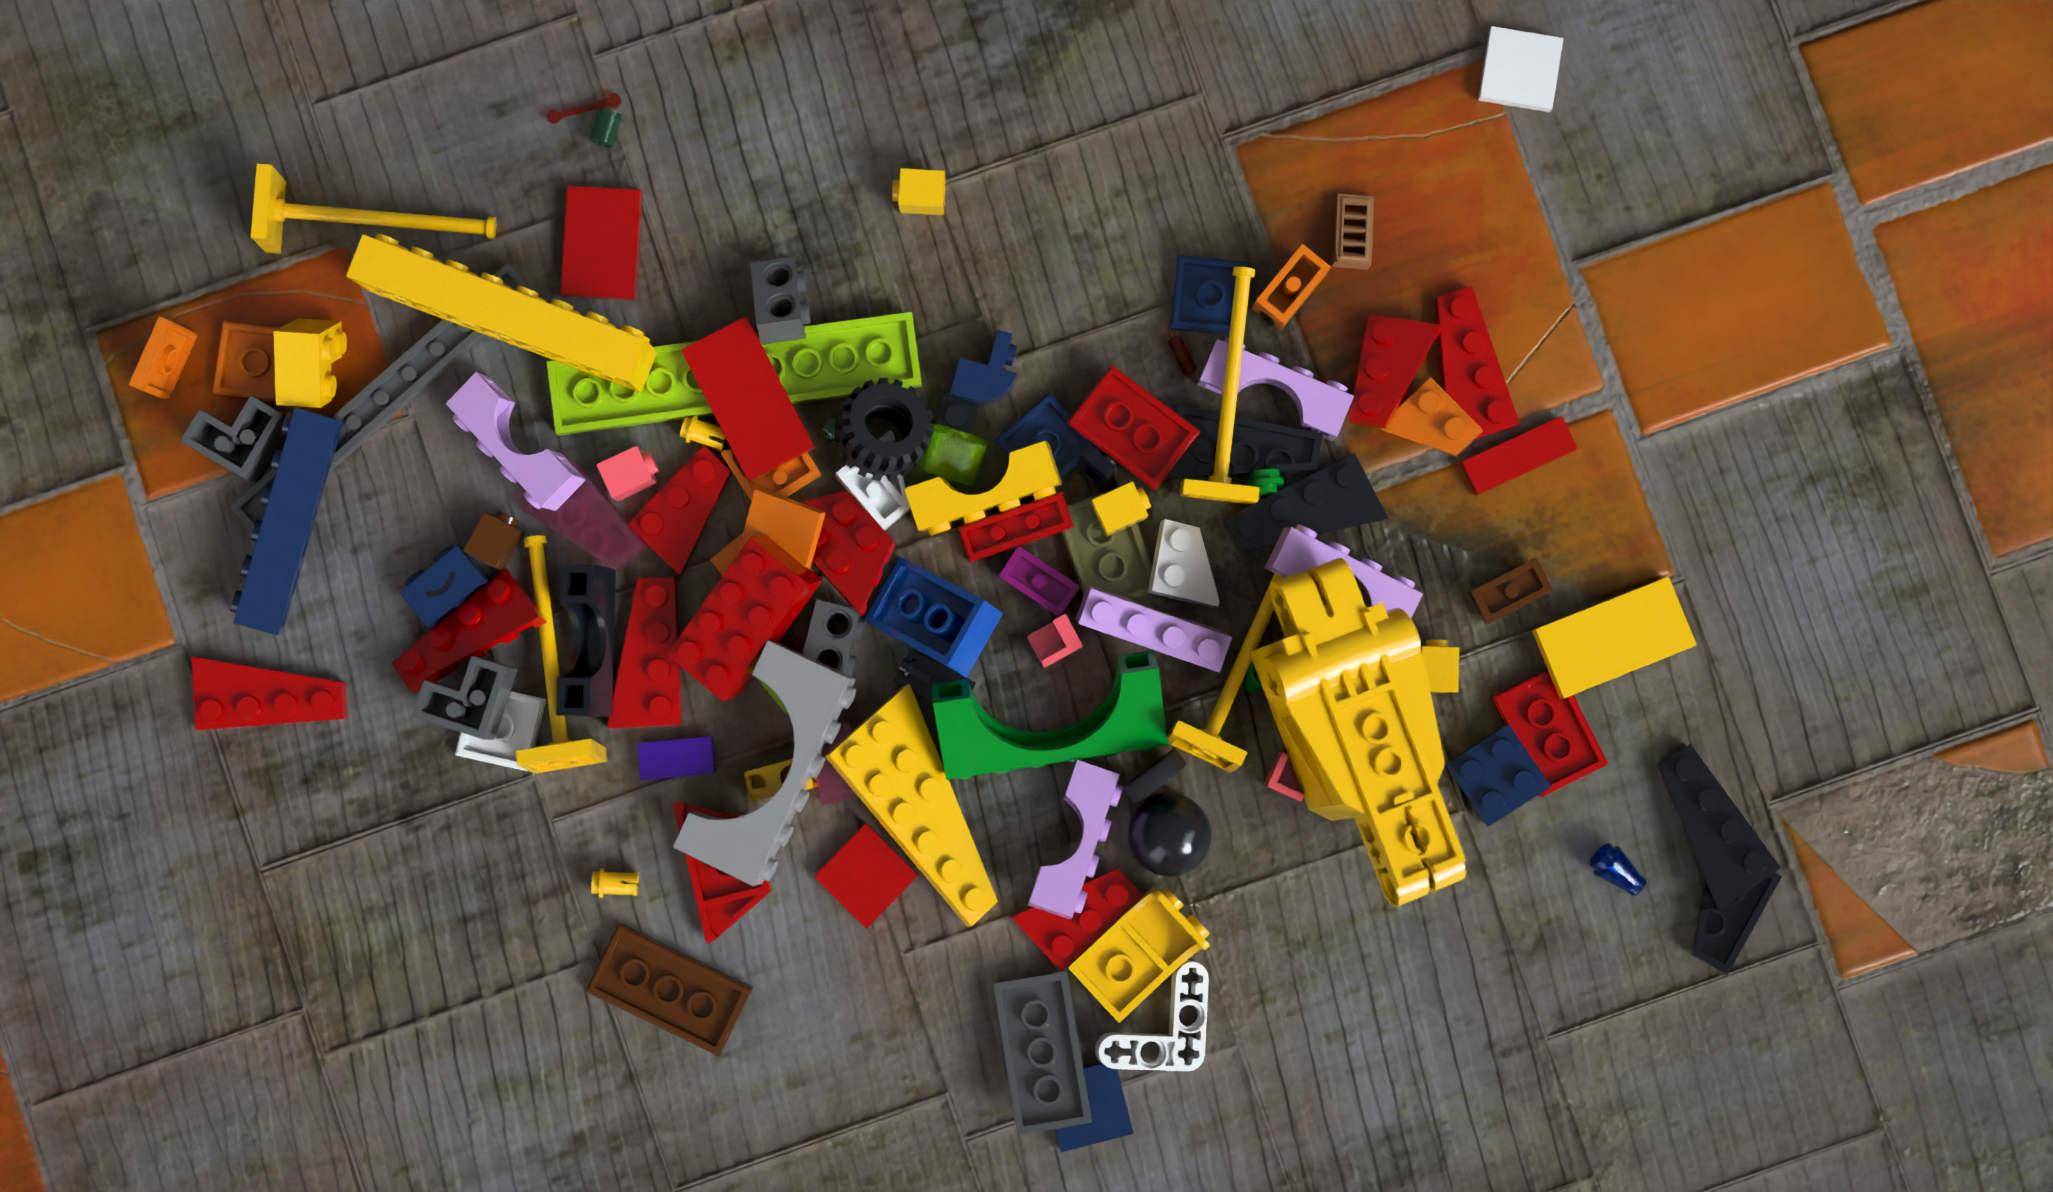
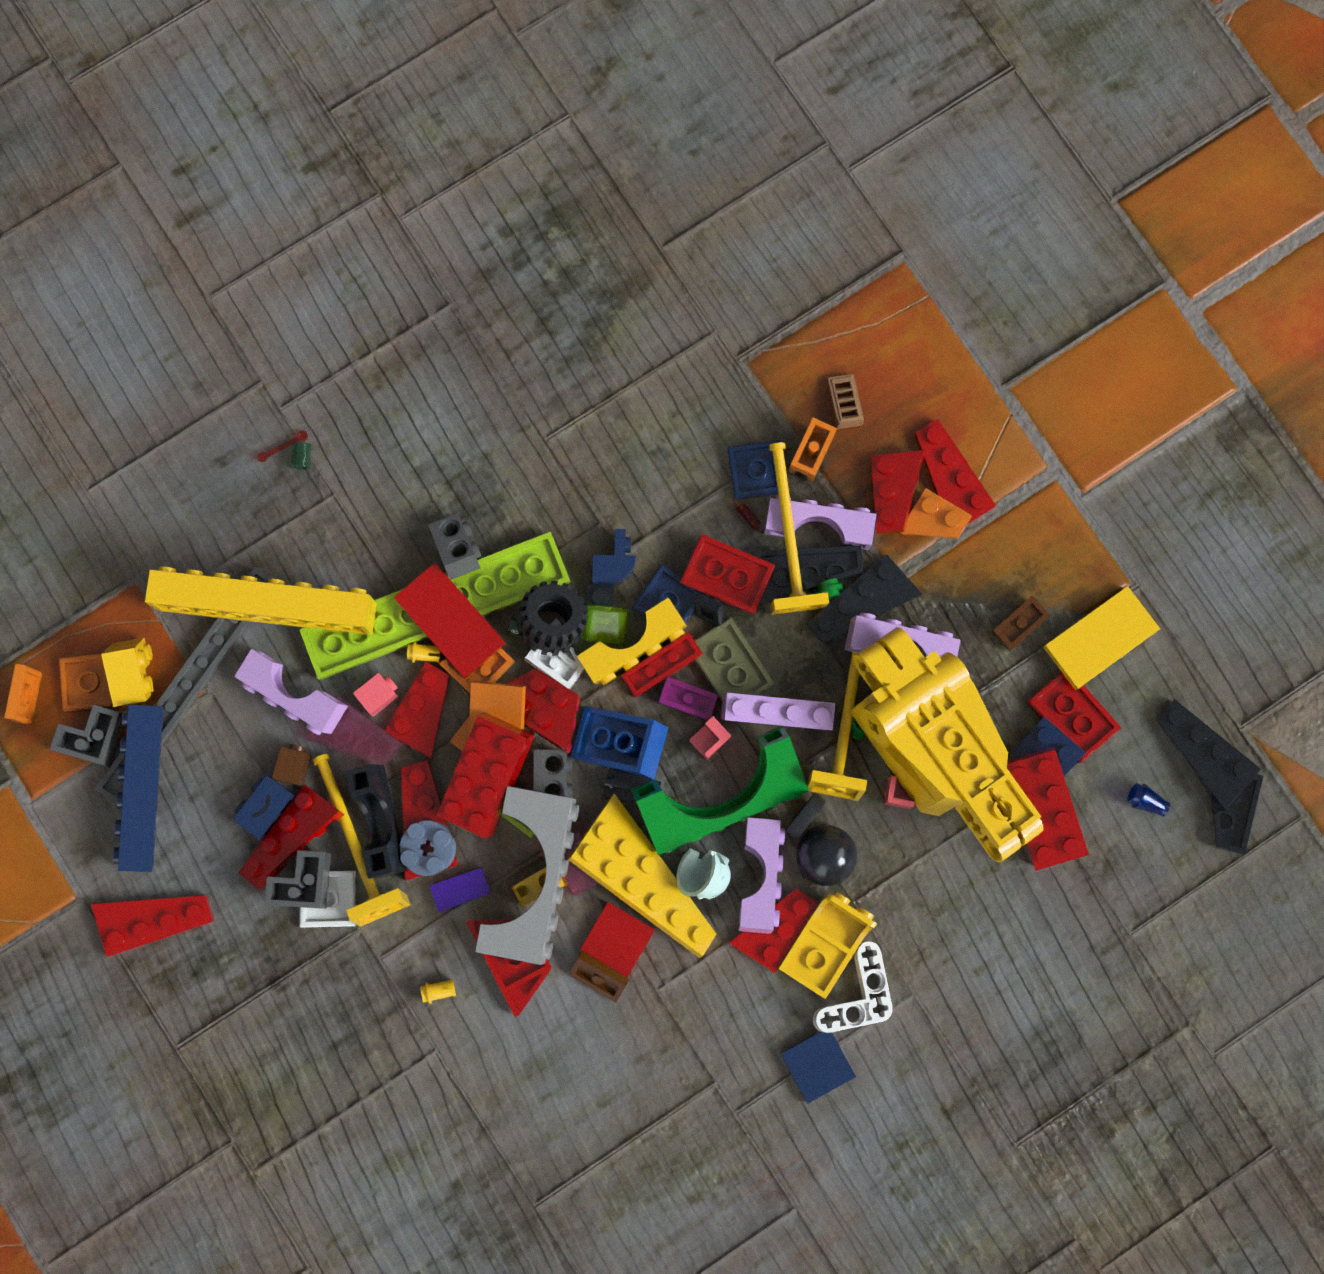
camera: 20 degrees left, 5 degrees down
yellow tile [251,164,497,254] -> none
red tile [560,186,642,301] -> none
reddish brown tile [585,923,753,1056] -> none
yellow brick [892,168,946,215] -> none
dark grey plate [993,971,1092,1135] -> none
yellow brick [1091,481,1151,537] -> none
white wing [1147,519,1220,608] -> none
yellow brick [1421,640,1459,693] -> none
red tile [1460,416,1578,496] -> none
white tile [1478,26,1563,112] -> none
none -> sand blue plate [400,820,456,876]
none -> reddish brown plate [569,951,630,1003]
none -> light aqua helmet [676,848,731,900]
none -> red brick [1007,746,1089,871]

